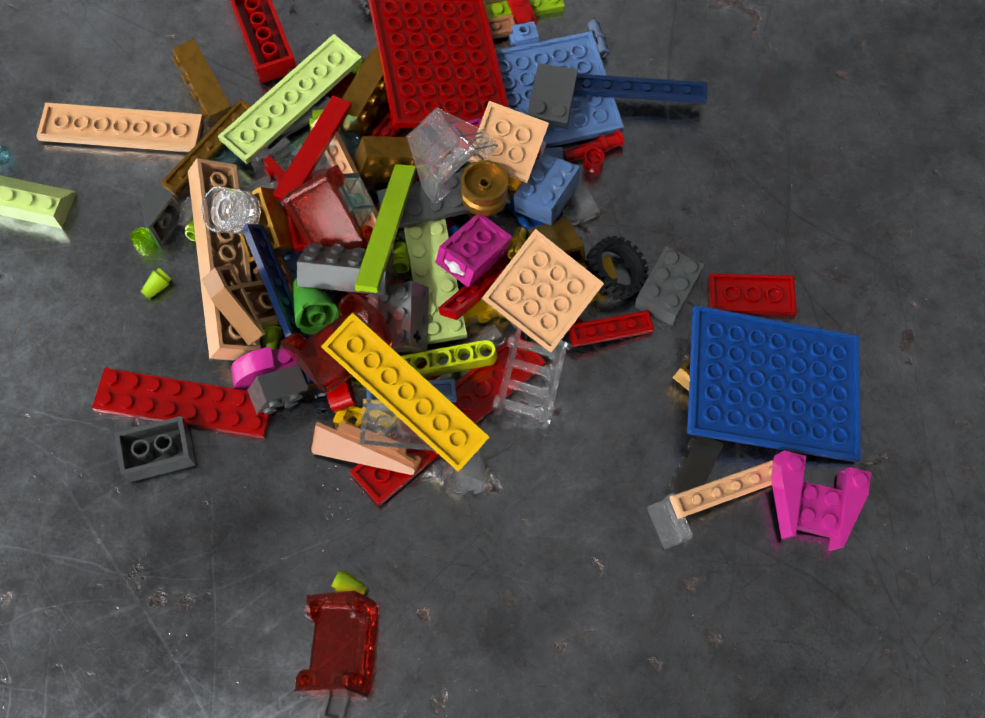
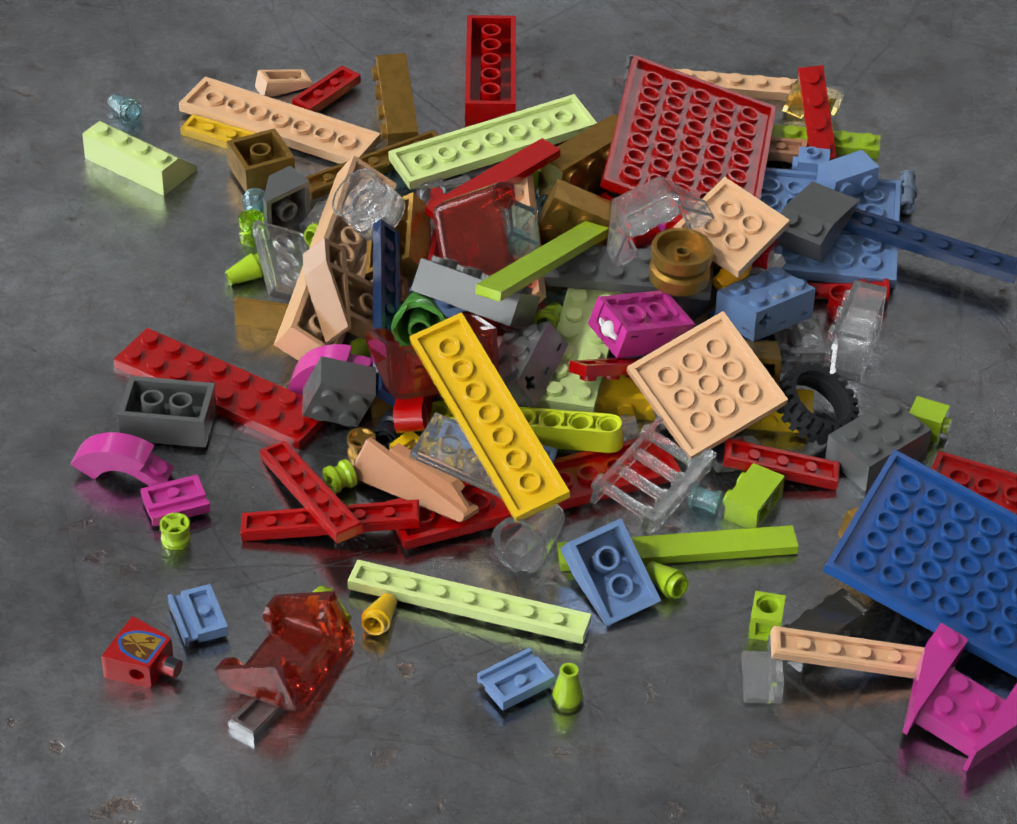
camera: 20 degrees right, 25 degrees down
none -> dark pink arch [70,432,174,486]
none -> red torso [101,616,183,688]
none -> dark pink plate [140,474,210,527]
none -> lime wheel [160,513,191,550]
none -> medium blue plate [167,584,229,646]
none -> yellow tile [180,114,255,149]
none -> pearl gold brick [227,128,295,195]
none -> pearl gold panel [234,297,288,331]
none -> red tile [240,499,421,541]
none -> clear light blue cone [242,188,265,228]
none -> clear tile [252,220,307,301]
none -> light nougat slope [255,69,313,97]
none -> red tile [259,440,364,544]
none -> red plate [292,65,361,113]
none -> lime wheel [322,459,357,494]
none -> pearl gold wheel [347,427,376,462]
none -> yellowish green plate [348,560,591,644]
none -> yellow cone [361,593,397,635]
none -> medium blue plate [477,647,555,710]
none -> lime cone [552,663,584,709]
none -> lime tile [557,525,799,571]
none -> medium blue slope [560,518,661,627]
none -> lime cone [646,561,689,599]
none -> clear light blue bush [687,482,724,516]
none -> lime brick [722,463,785,529]
none -> lime brick [748,591,786,642]
none -> medium blue brick [816,150,880,196]
none -> clear brick [825,280,887,381]
none -> lime brick [909,396,952,444]

